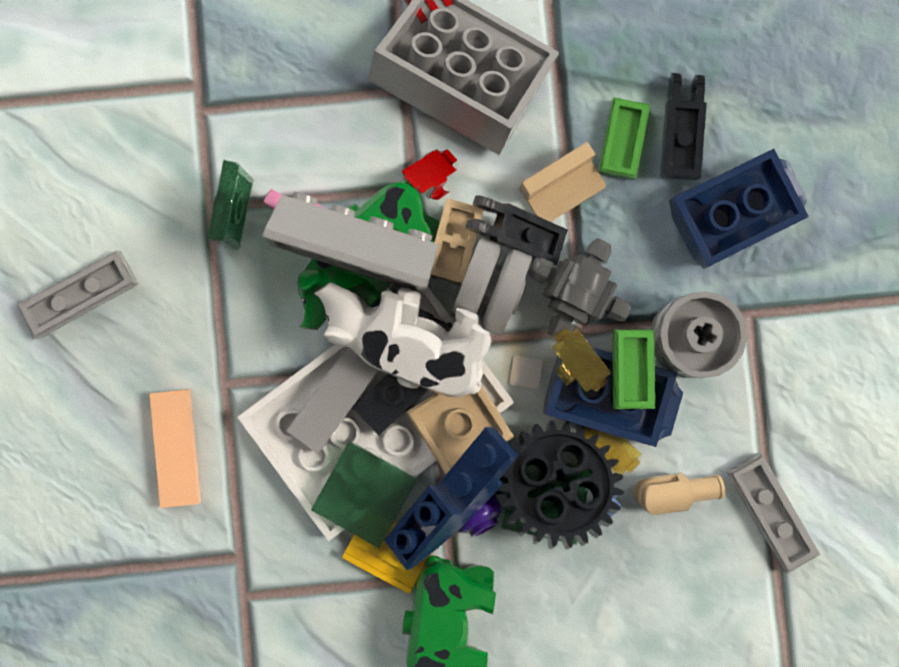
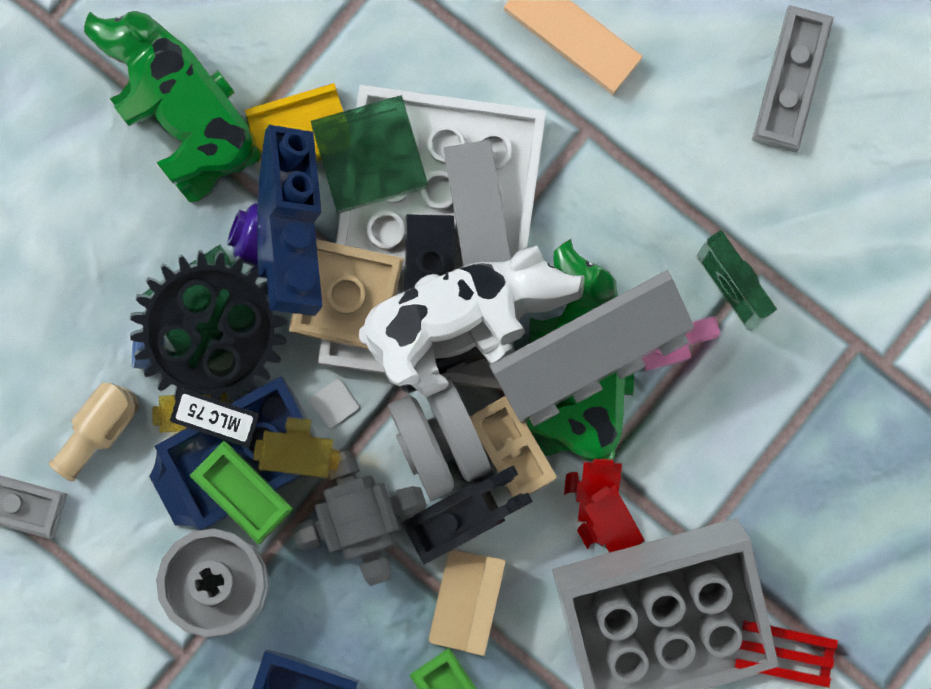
camera: 135 degrees right, 5 degrees down
none -> sticker [170,388,259,448]
none -> red piece [577,485,645,553]

